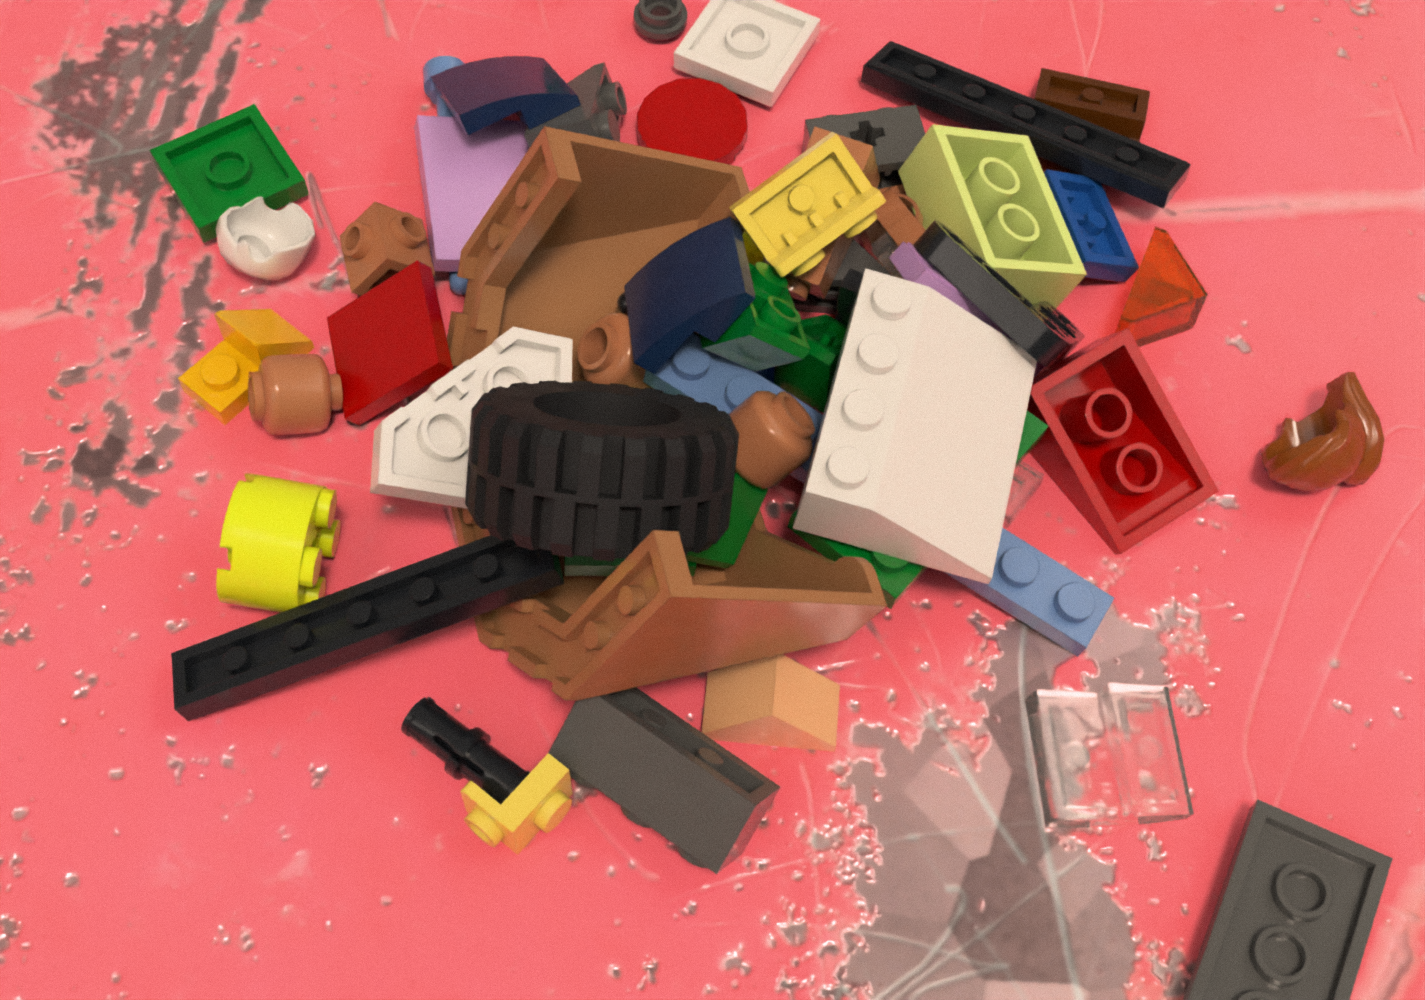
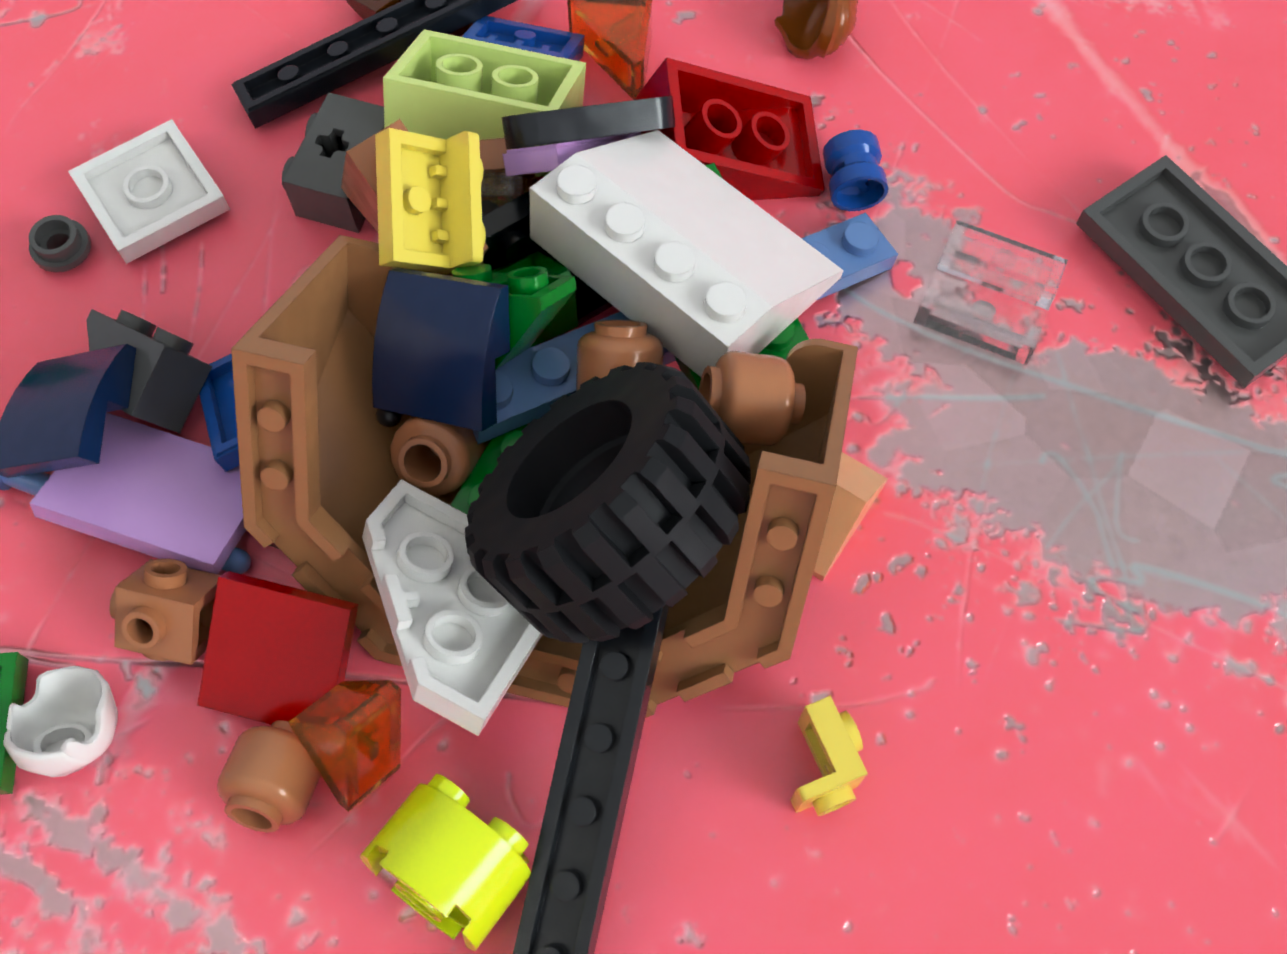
camera: 60 degrees left, 5 degrees up
yellow slope [178,309,314,425] -> none
black pin [401,697,530,804] -> none
dark grey brick [549,687,781,874] -> none
red tile [637,78,748,165] -> none
none -> clear orange slope [288,680,401,812]
none -> nougat head [699,351,806,446]
none -> blue wheel [823,129,889,211]

